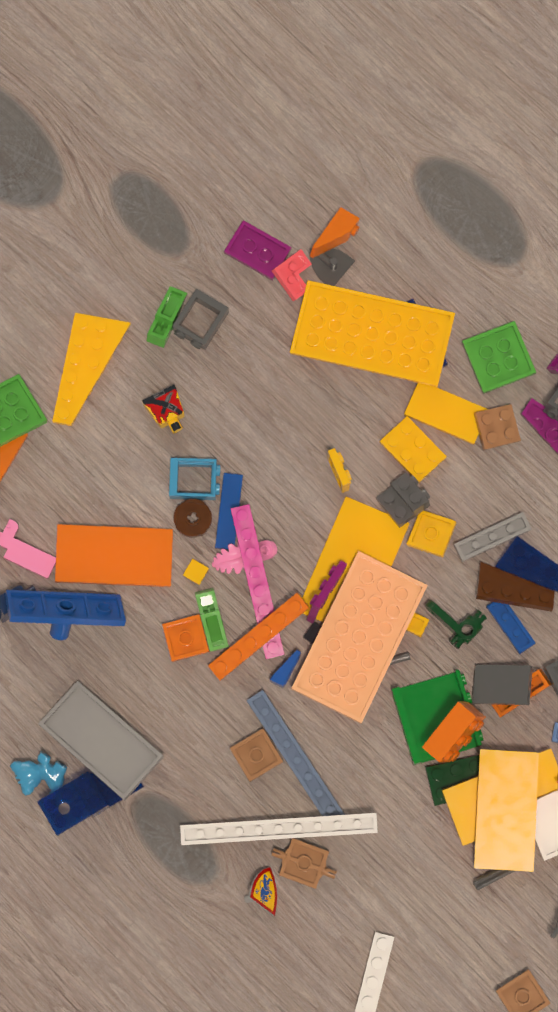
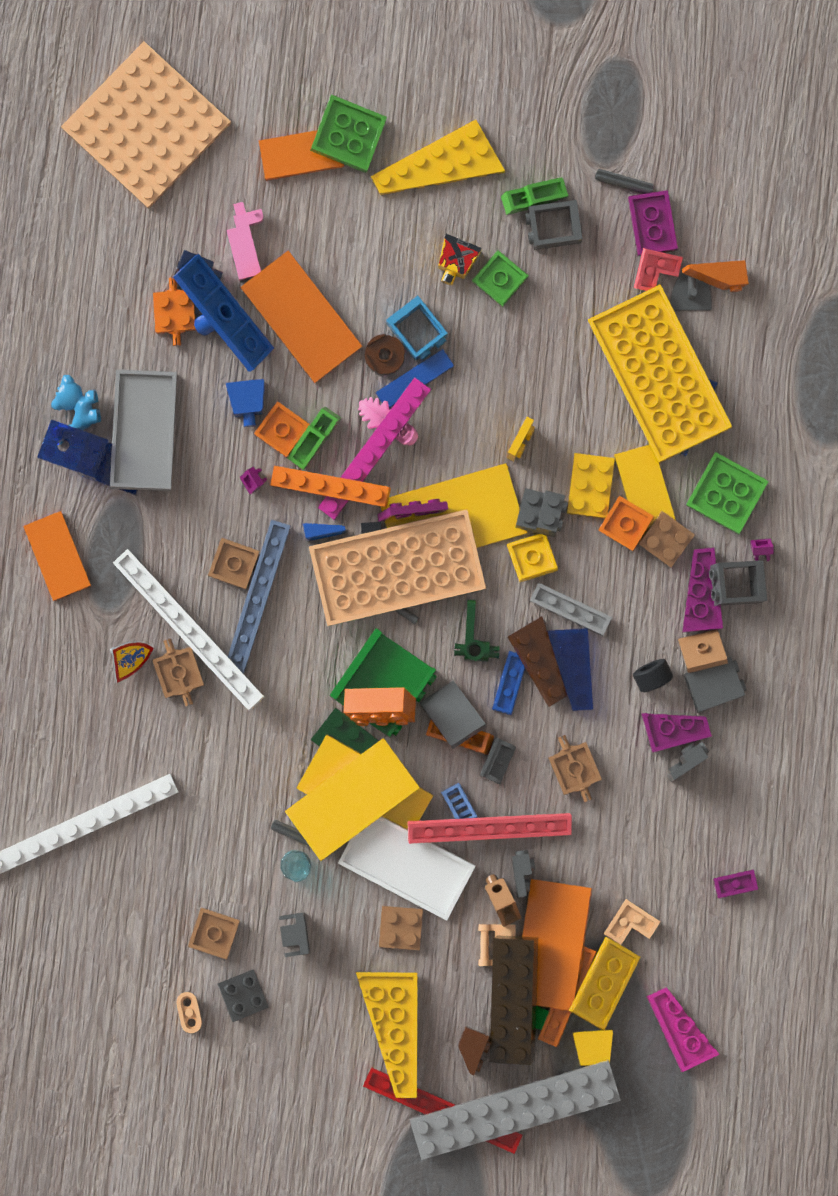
camera: 50 degrees right, 5 degrees up
yellow tile [183,559,209,586] -> none
yellow tile [406,613,429,638] -> none
none -> orange tile [23,511,91,601]
none -> orange plate [153,278,196,346]
none -> blue torso [226,379,265,427]
none -> magenta tile [240,467,267,494]
none -> clear light blue hair [280,850,312,882]
none -> bright green plate [472,250,529,307]
none -> dark grey axle [595,169,654,194]
none -> orange plate [598,496,654,552]

